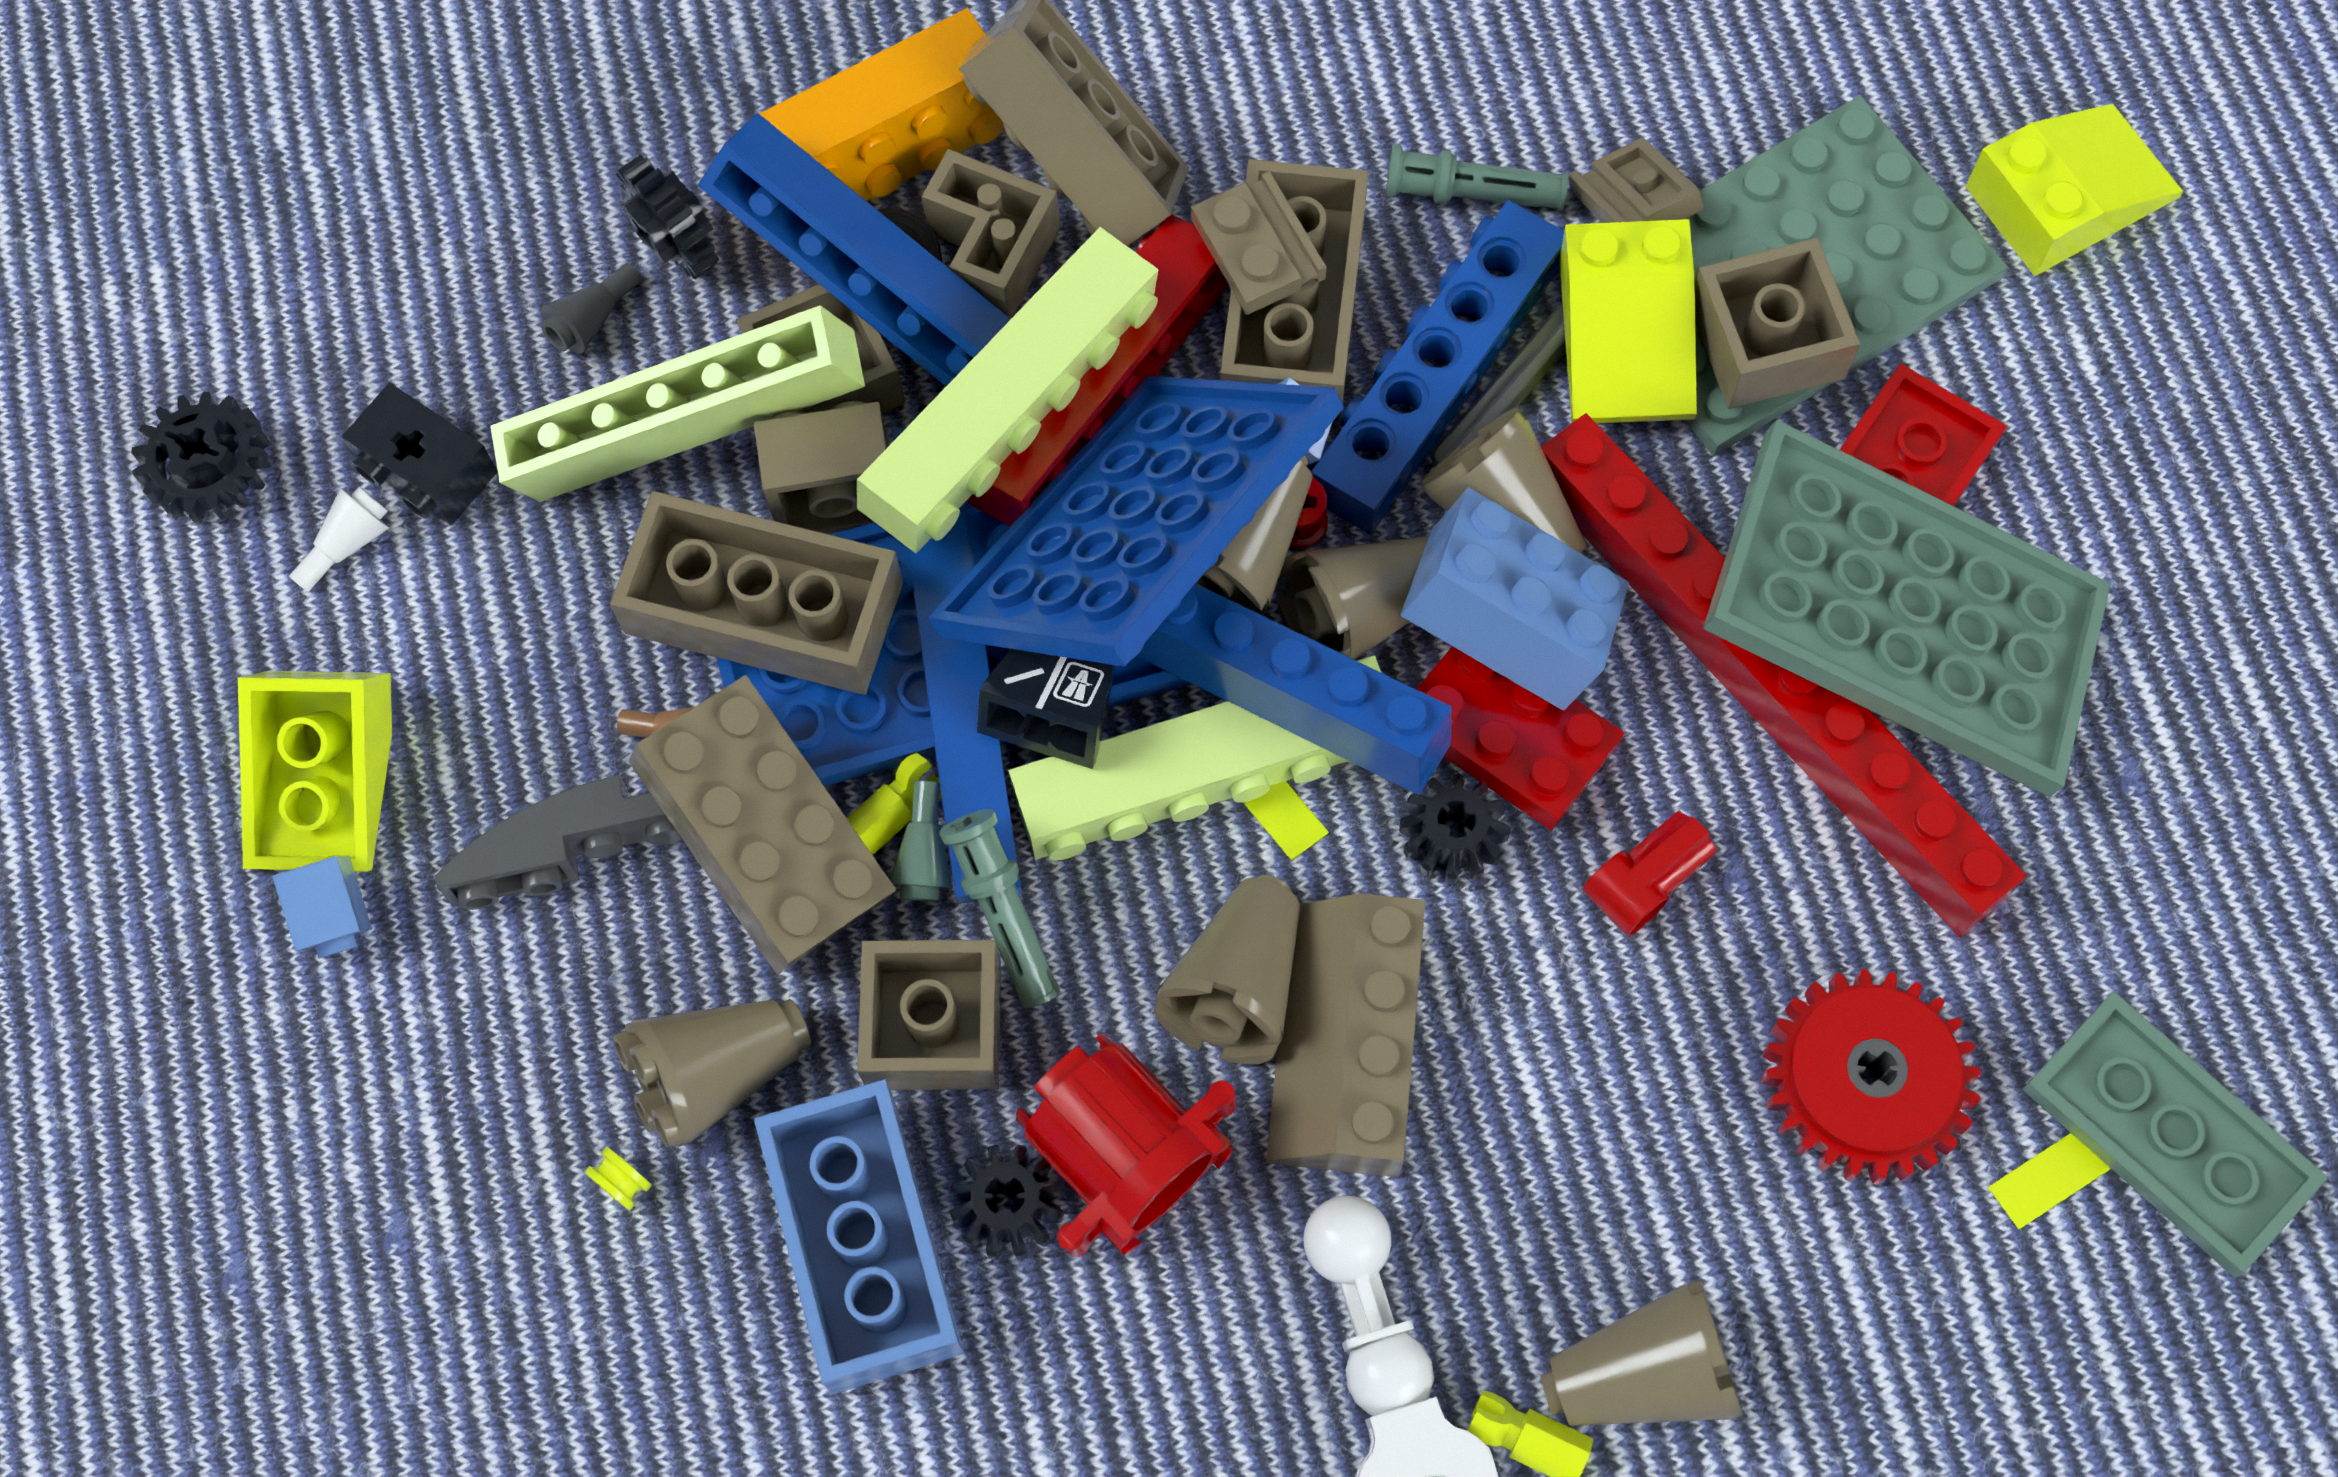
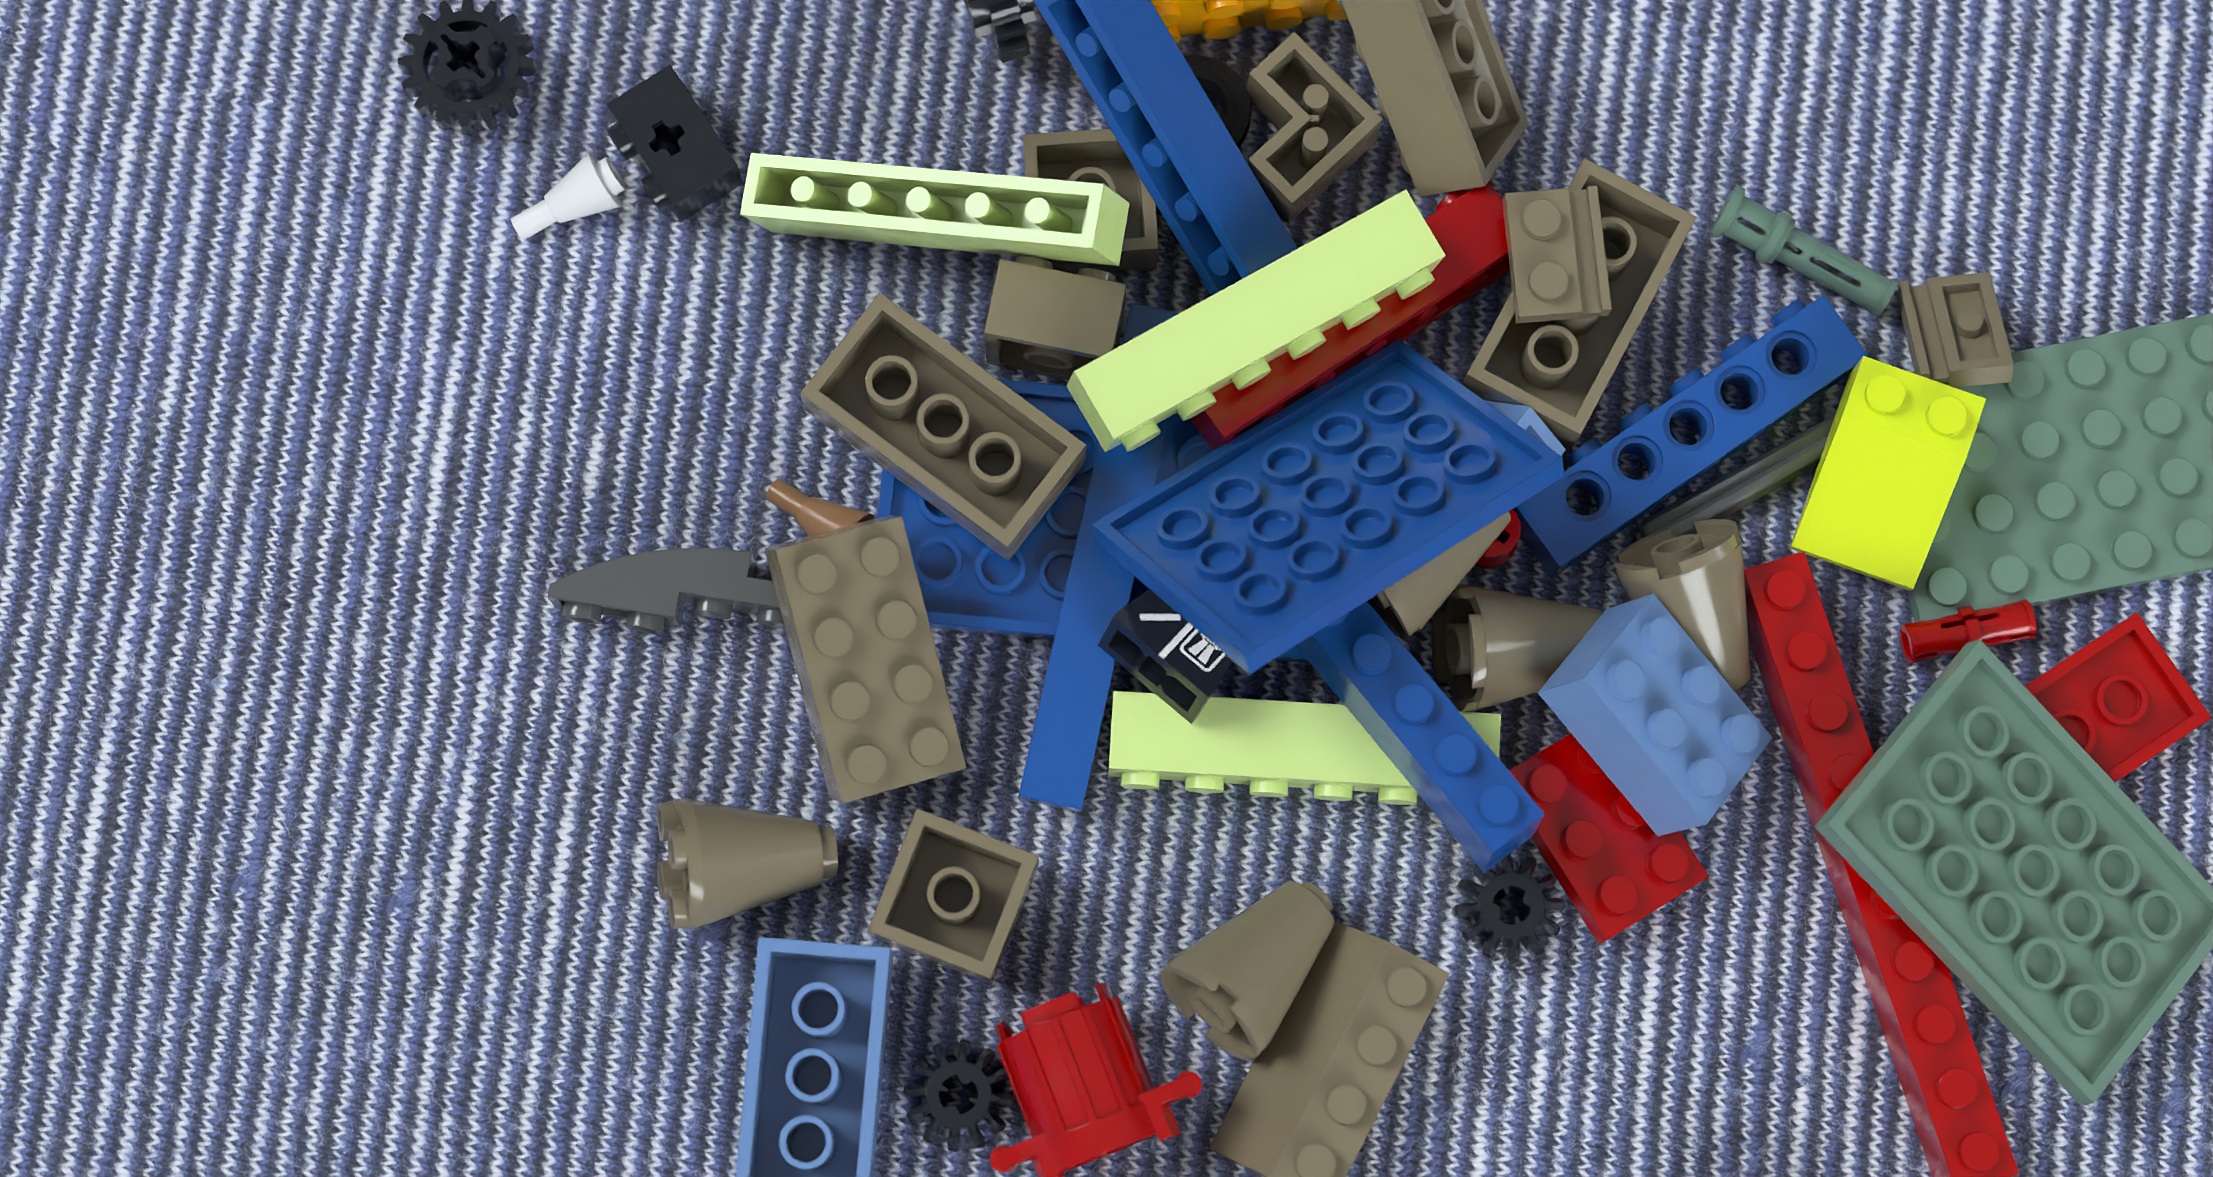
camera: 15 degrees right, 10 degrees up
neon yellow slope [238,671,392,872] -> none
medium blue brick [272,856,372,959] -> none
dark grey cone [541,263,641,354] -> none
neon yellow bush [584,1146,652,1211] -> none
neon yellow bar [847,753,942,855] -> none
sand green cone [889,781,953,902] -> none
sand green pin [939,809,1060,1008] -> none
neon yellow sticker [1243,781,1329,861] -> none
red piece [1582,810,1717,938] -> none
dark tan brick [1695,238,1860,409] -> none
none -> red pin [1900,599,2037,664]

